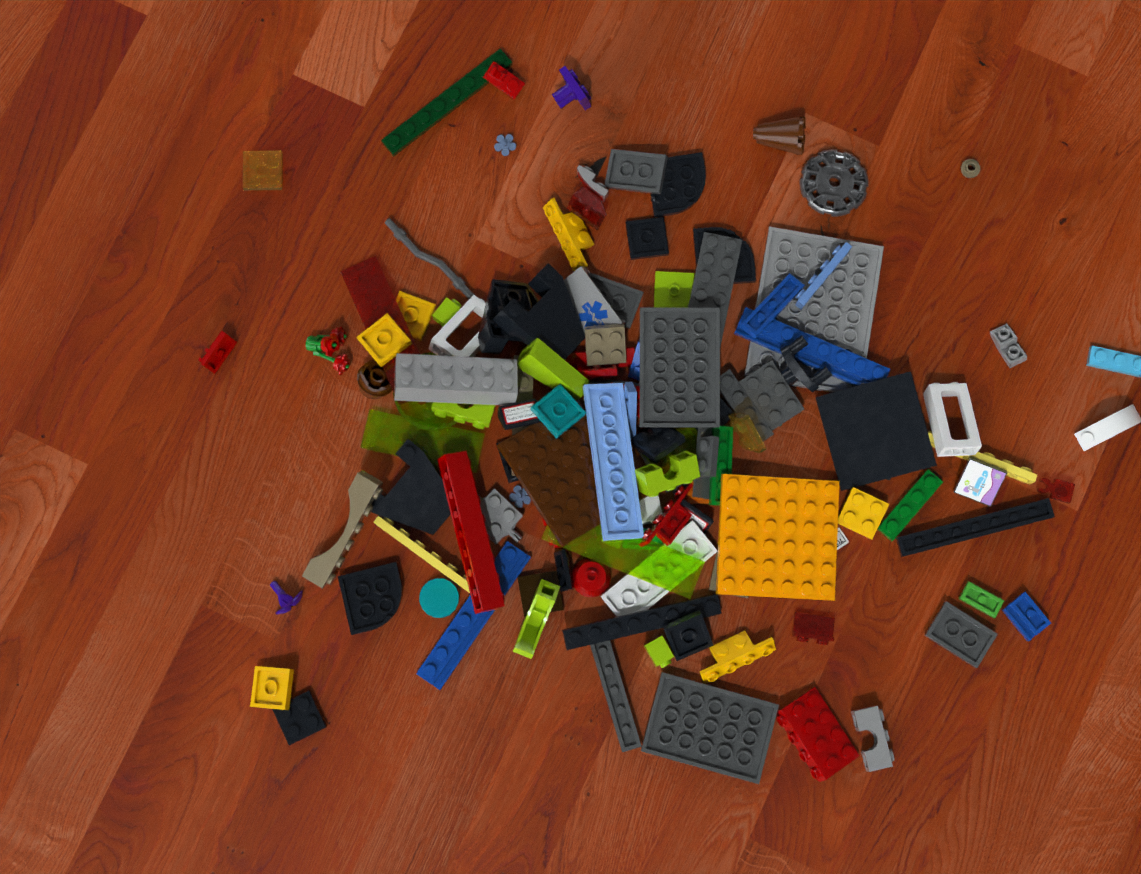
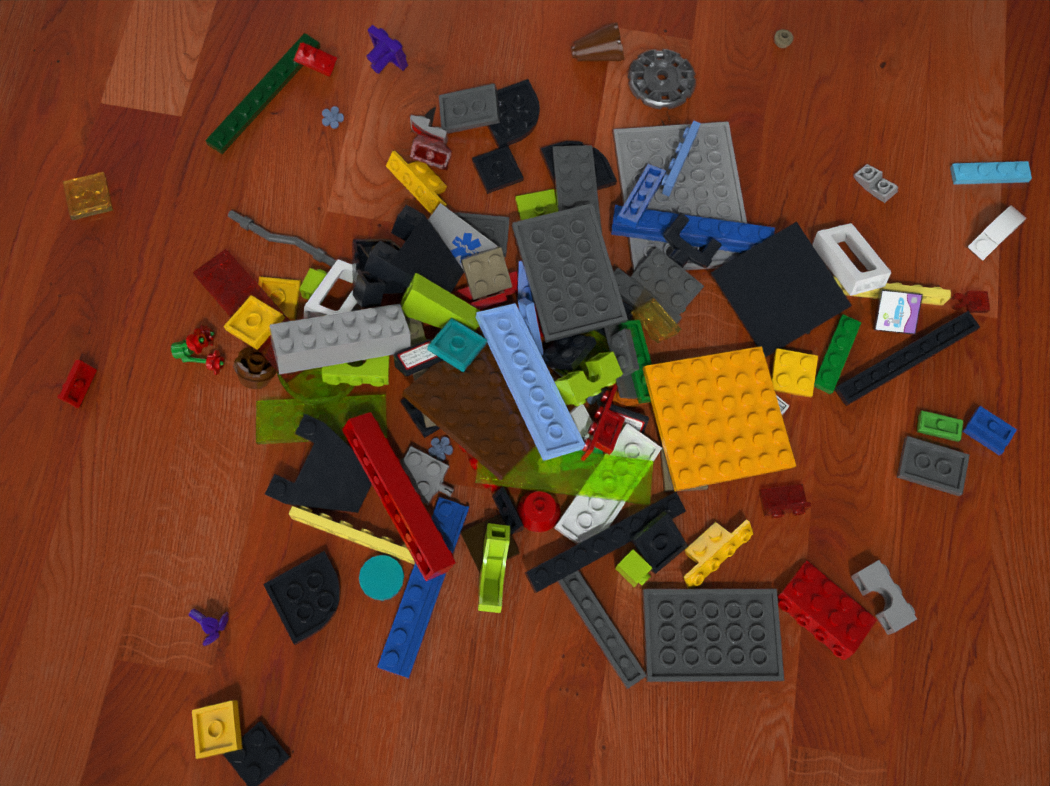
camera: 20 degrees left, 10 degrees down
dark tan arch [302,470,383,588] -> none

